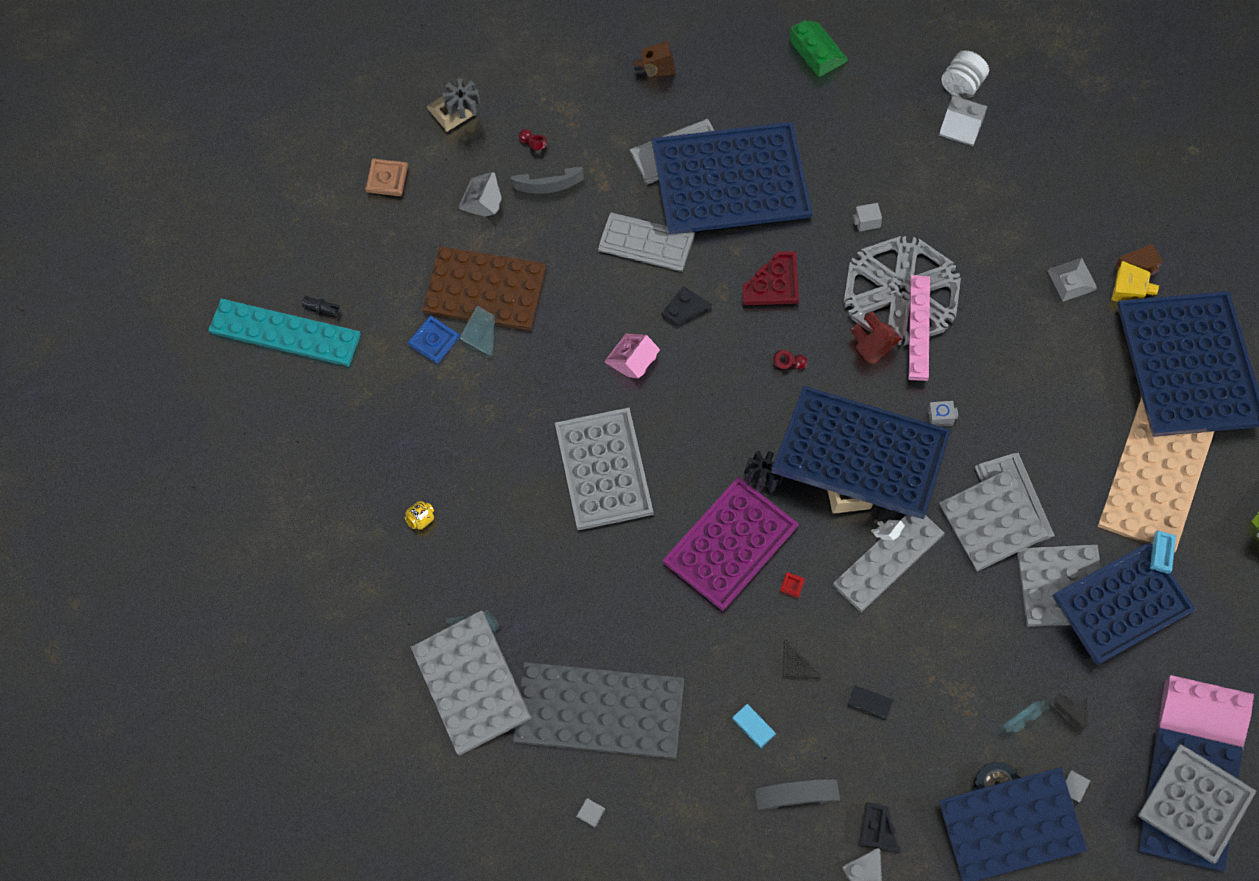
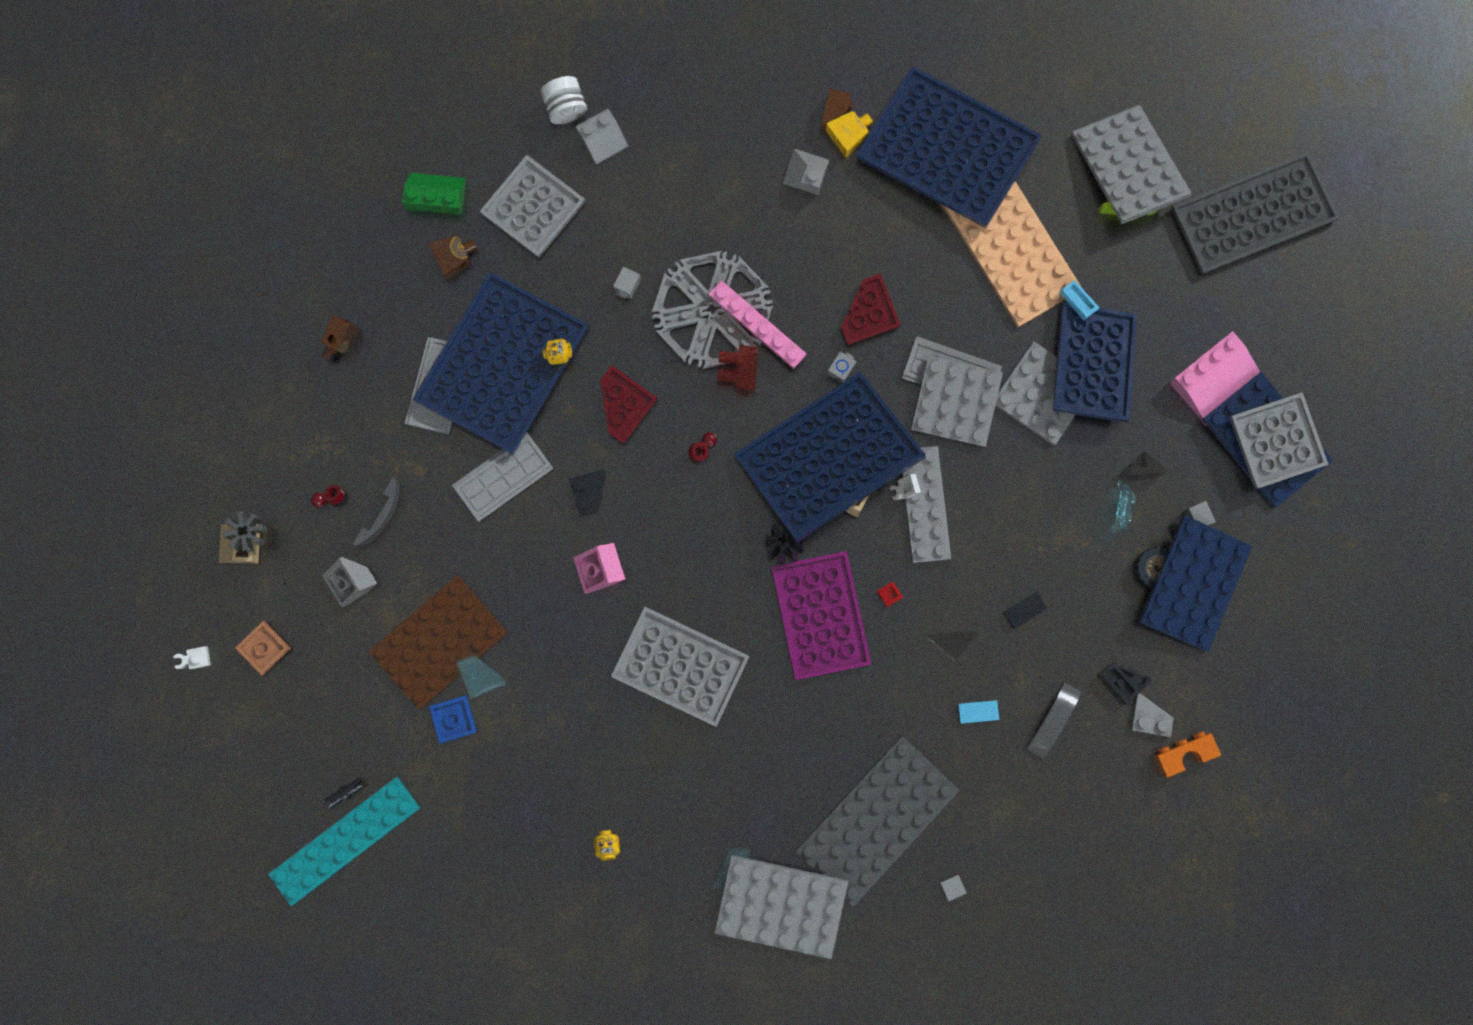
camera: 60 degrees left, 15 degrees up
none -> white plate [173,646,211,669]
none -> reddish brown torso [428,235,477,280]
none -> light grey plate [480,155,586,258]
none -> yellow head [543,339,572,365]
none -> dark red plate [841,274,901,346]

